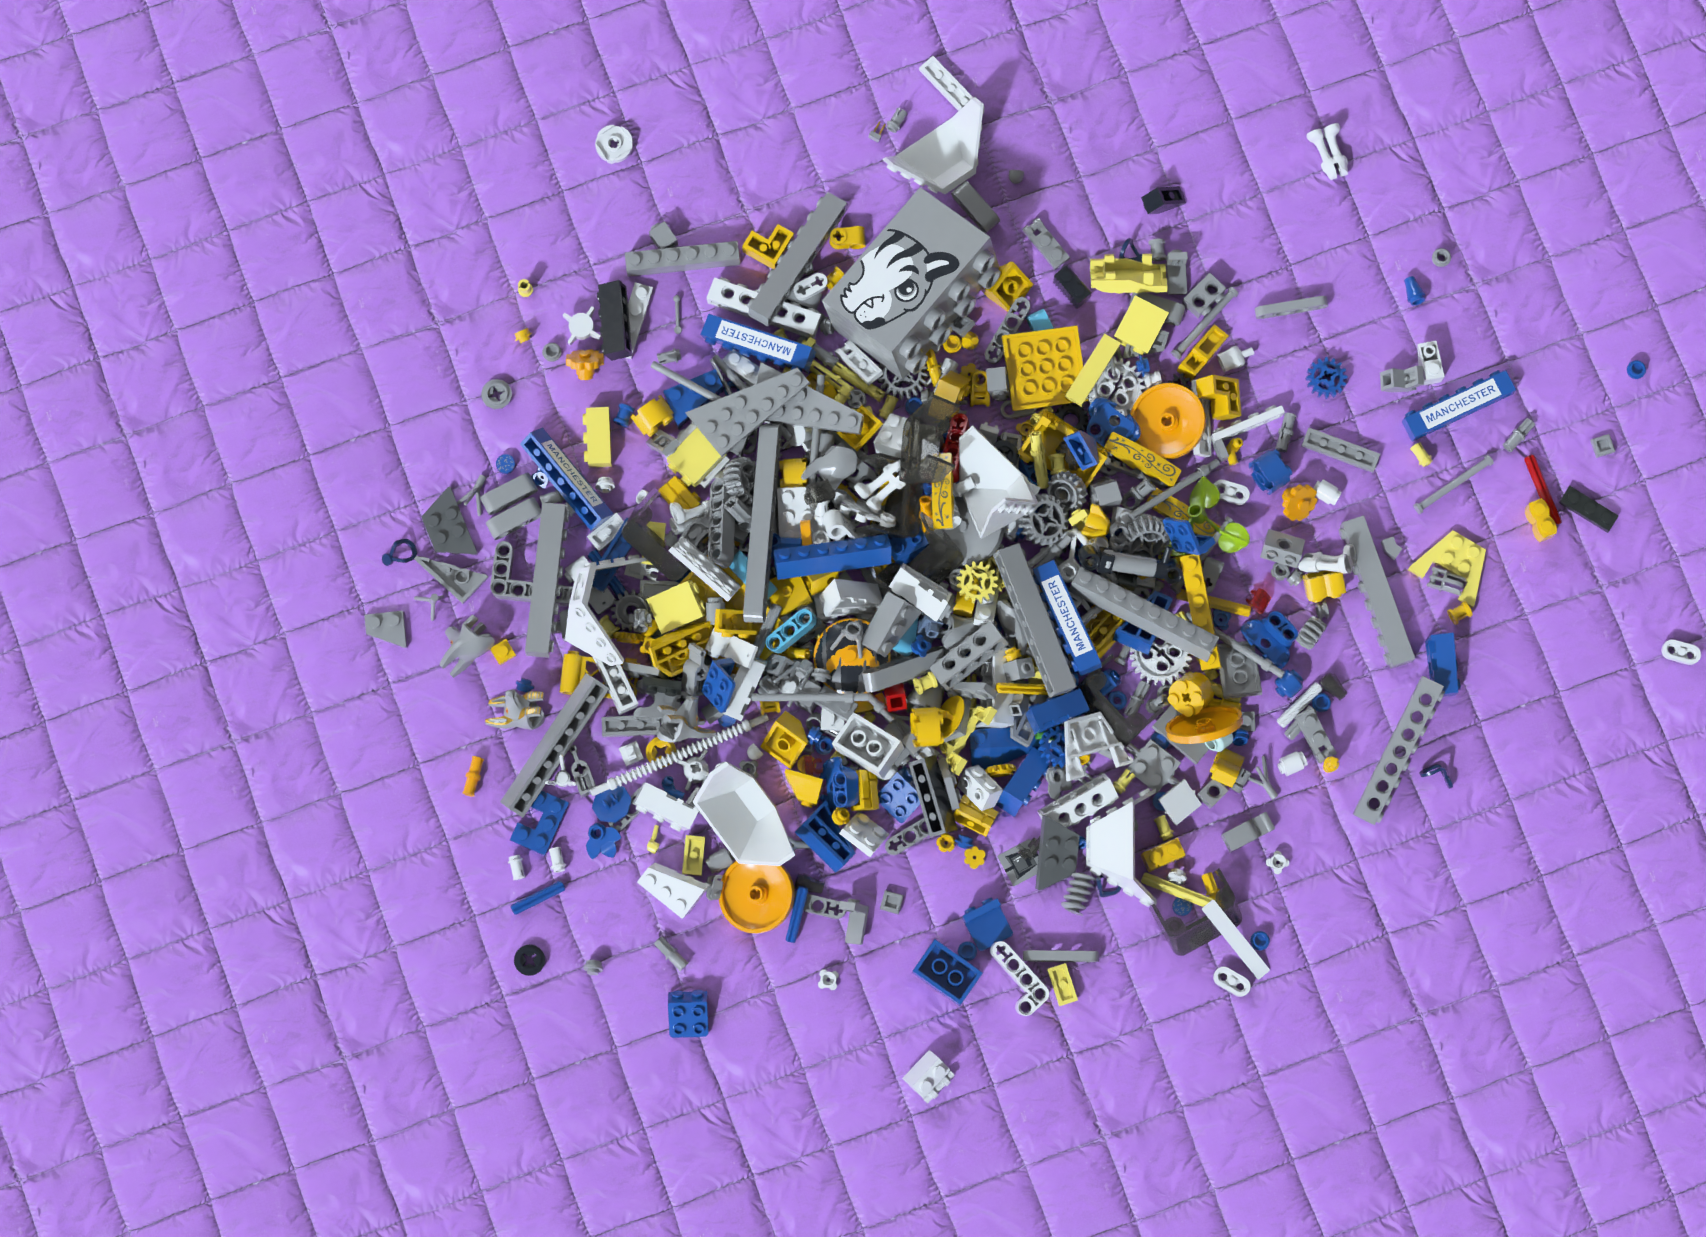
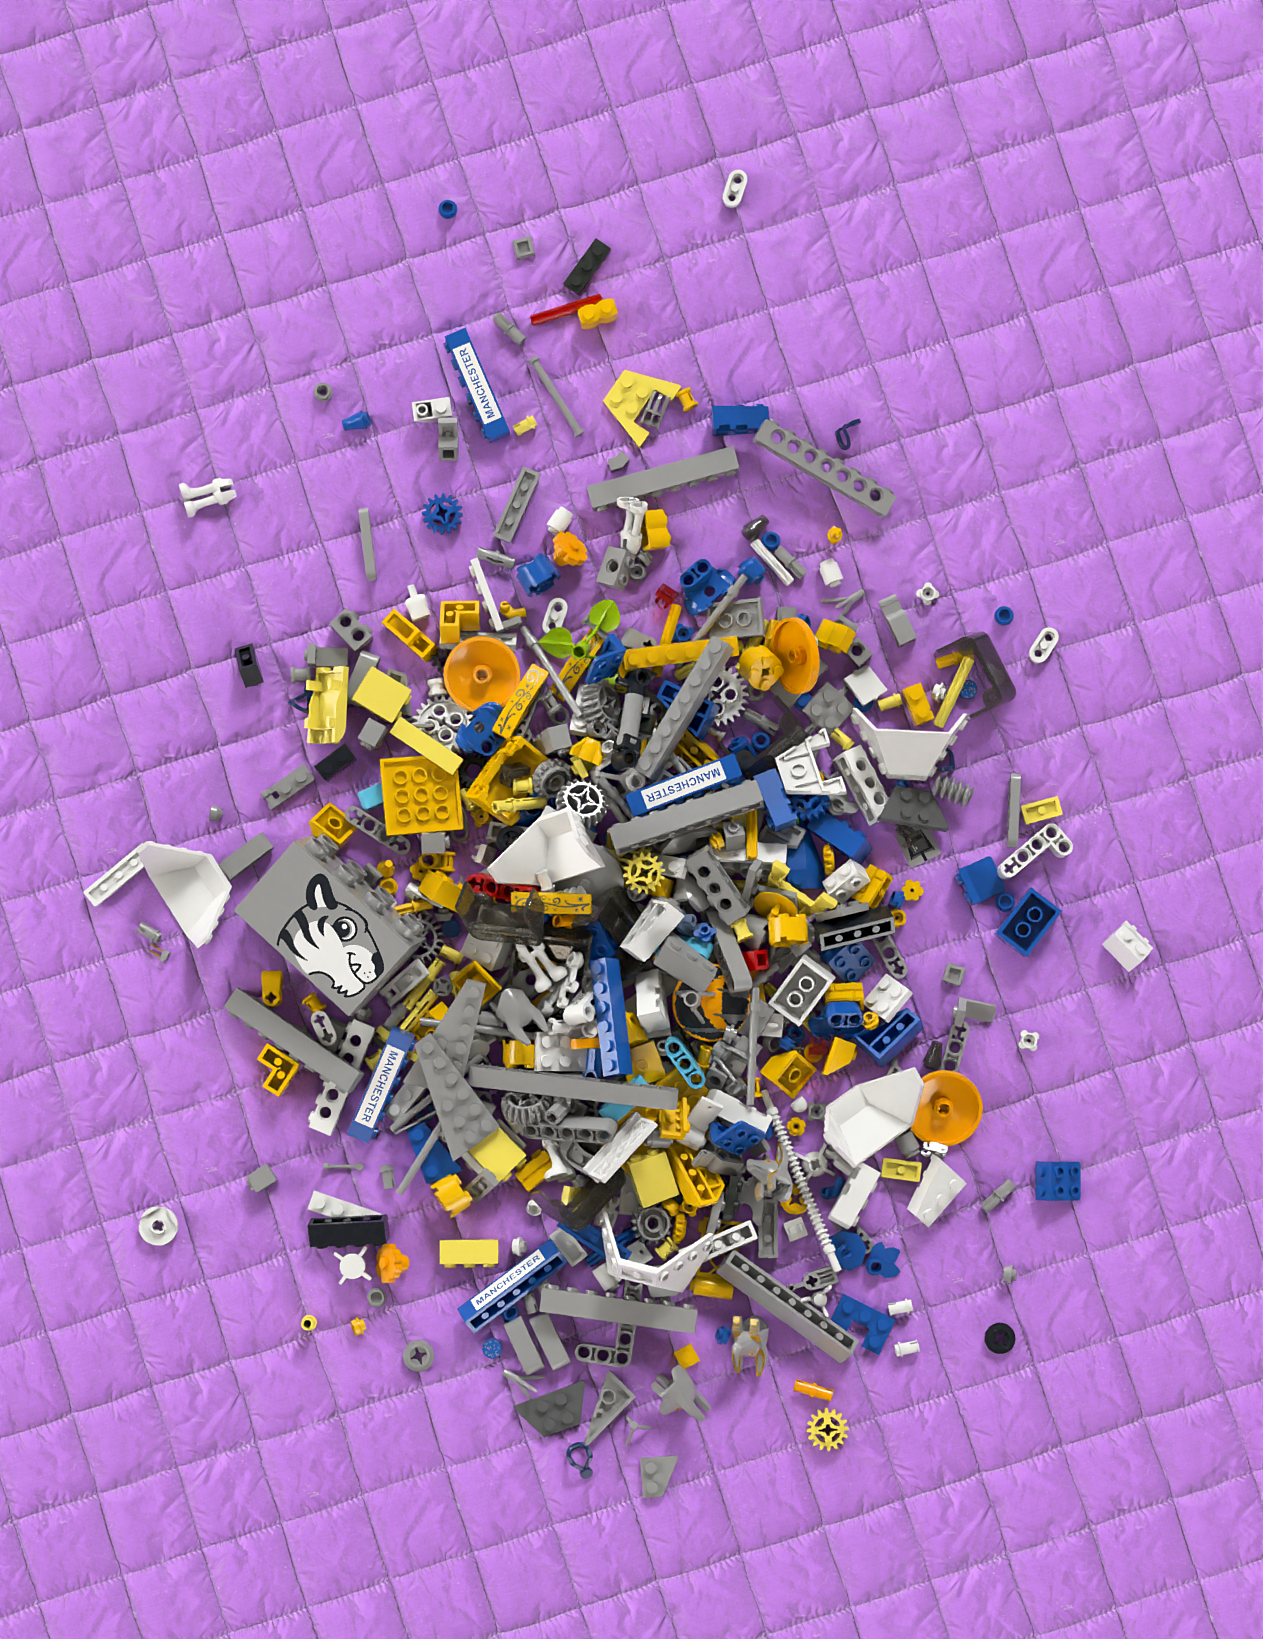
camera: 85 degrees left, 5 degrees up
blue axle [511,881,565,915] -> none
blue bush [613,403,635,427] -> none
light grey brick [625,241,740,277] -> none
light grey gear [629,608,652,633] -> none
light yellow hand [647,825,660,854] -> none
light grey axle [753,604,782,658] -> none
blue axle [786,886,808,943] -> none
clear smoke bracket [804,479,836,511] -> none
light yellow pin [834,387,851,405] -> none
light grey piece [1009,694,1029,716] -> none
blue slope [1063,430,1099,471] -> none
blue plate [1136,354,1150,377] -> none
light grey pin [1146,694,1170,714] -> none
light grey bar [1171,287,1239,360] -> none
white sticker [1202,900,1270,980] -> none
light grey plate [1294,707,1337,764] -> none
light grey gear [1296,616,1327,650] -> none
light grey bush [1315,601,1329,620] -> none
none -> light grey brick [358,718,389,752]
none -> yellow plate [787,1117,806,1136]
none -> light yellow gear [806,1407,849,1451]

